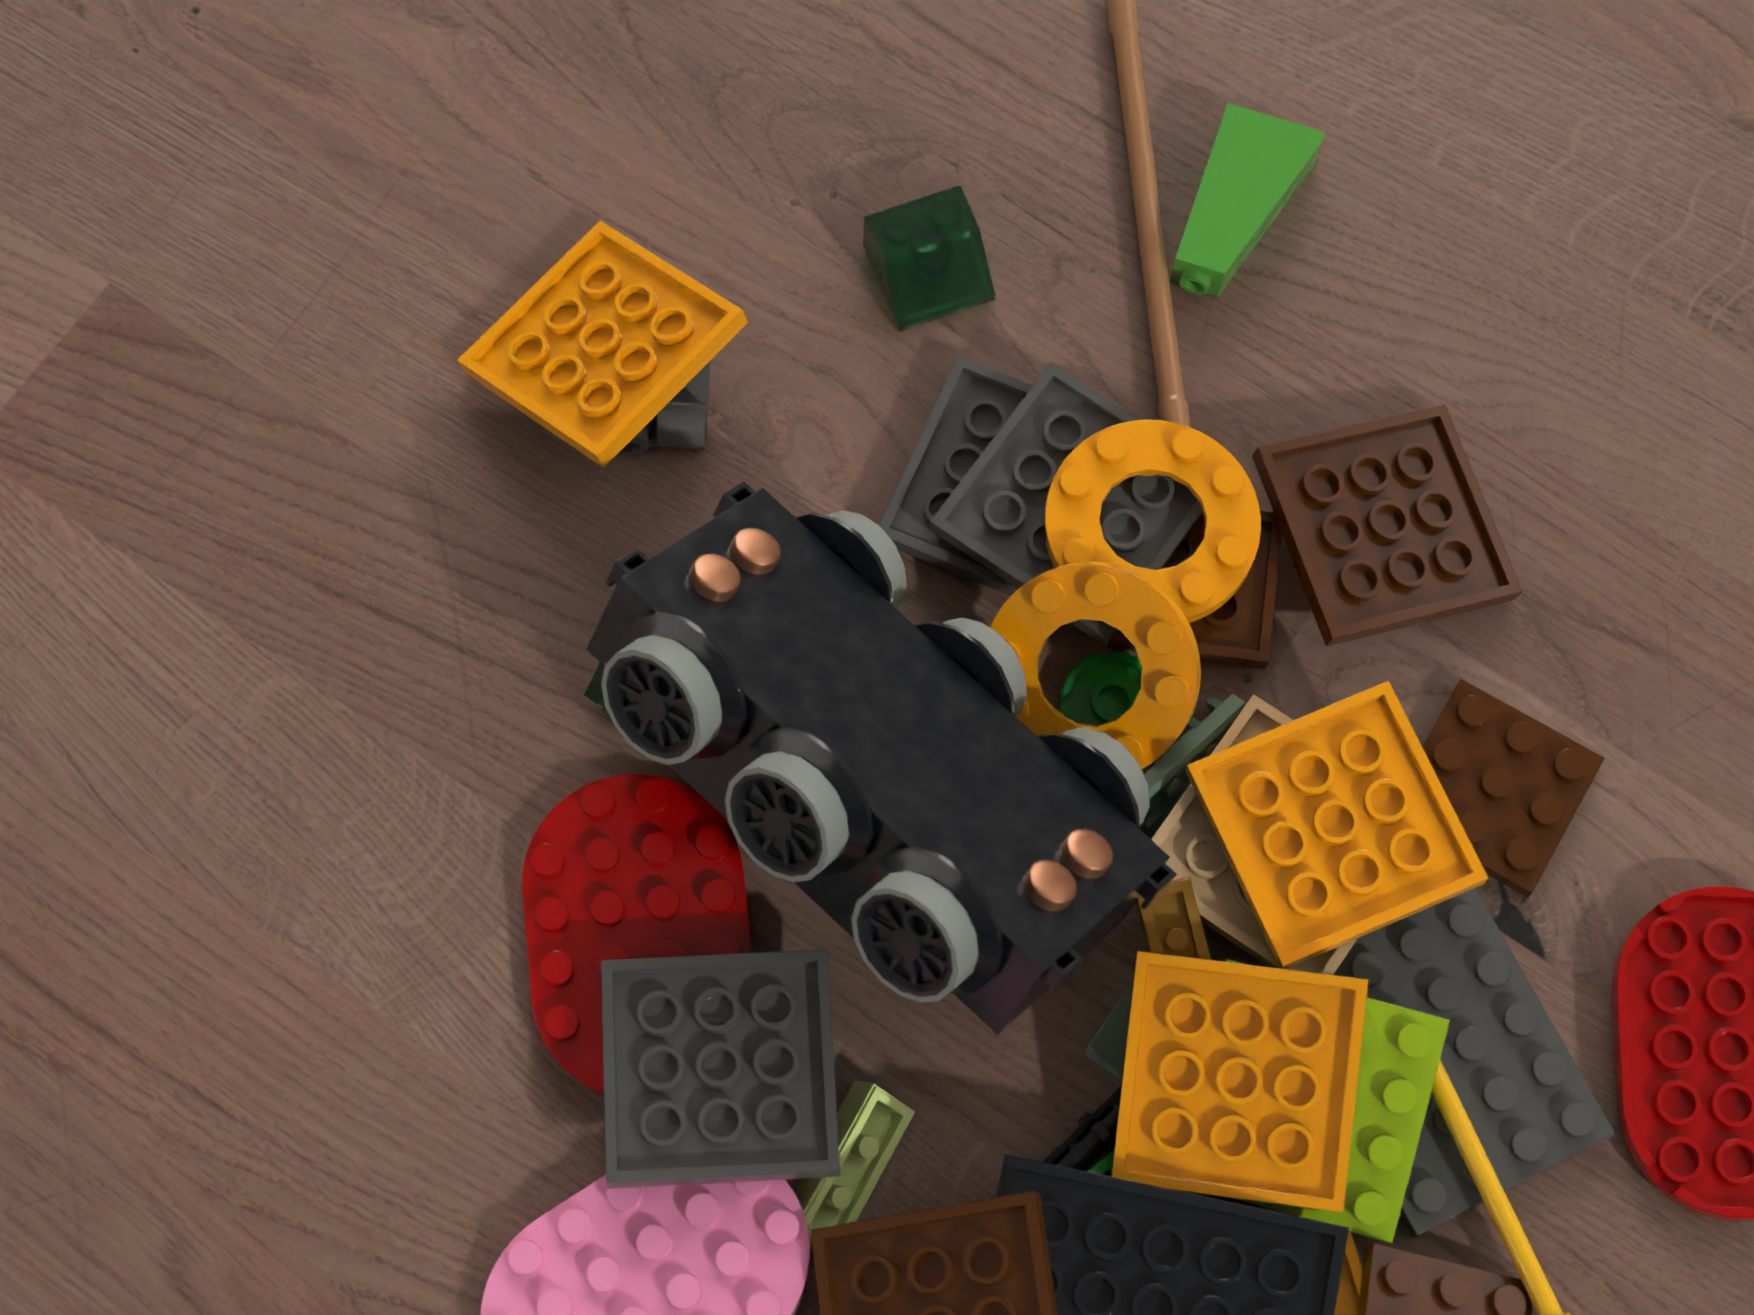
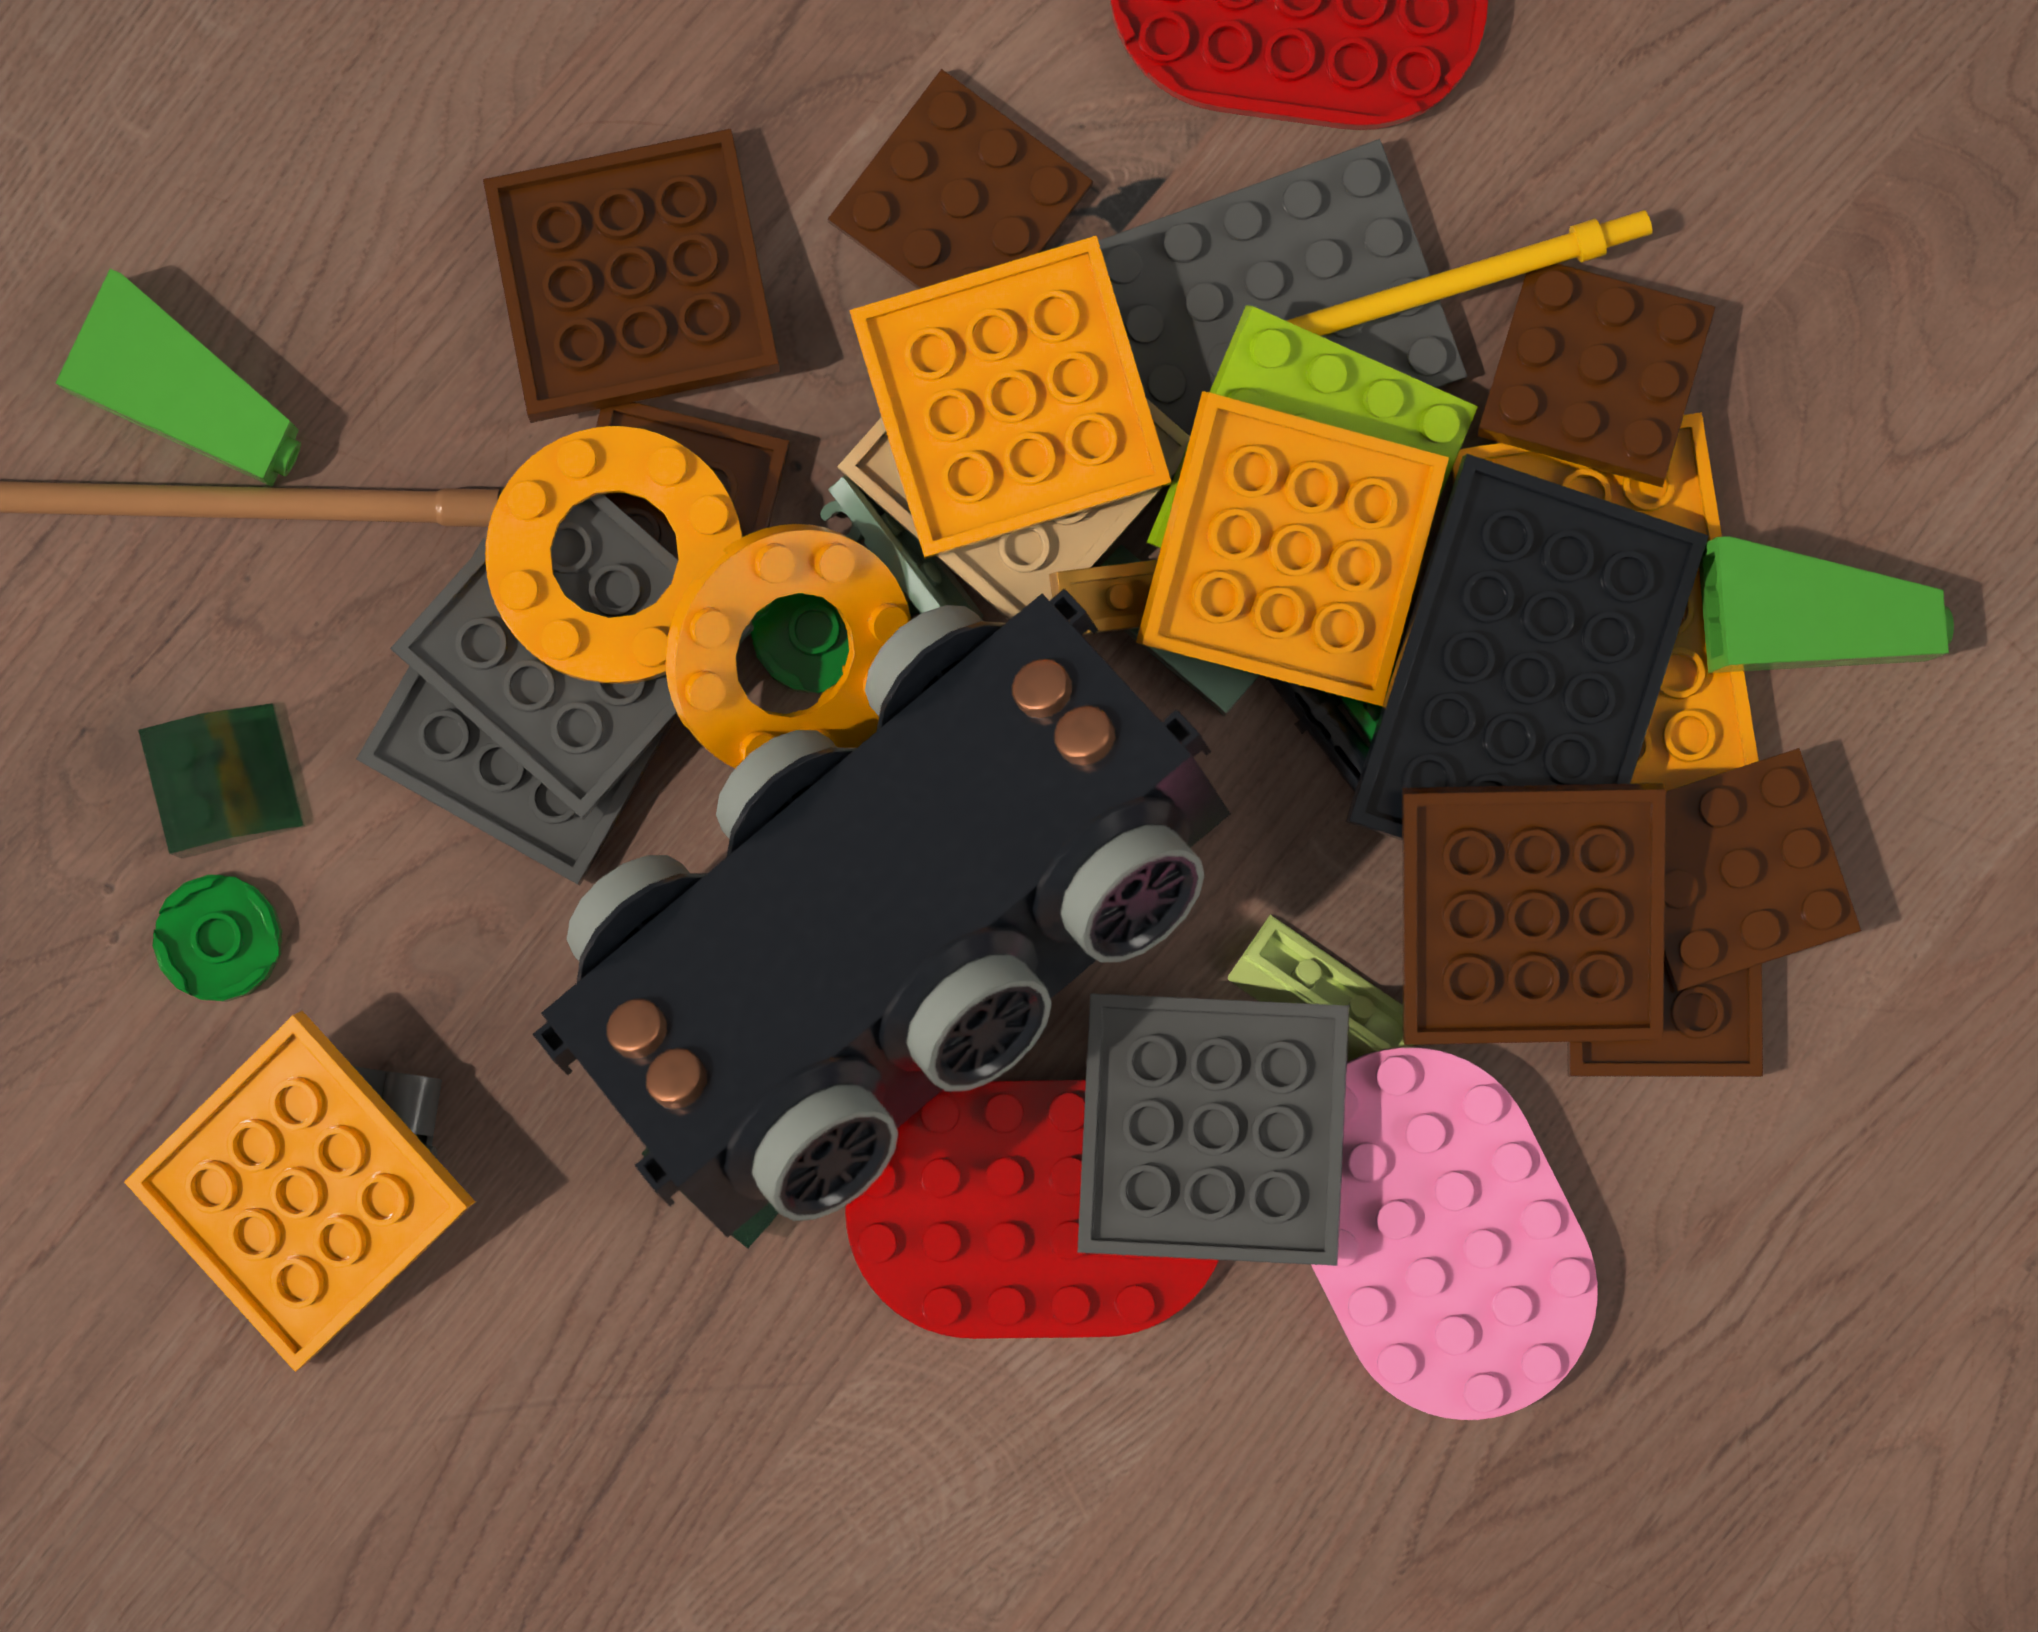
camera: 75 degrees left, 15 degrees up
none -> green tile [152,874,282,1002]

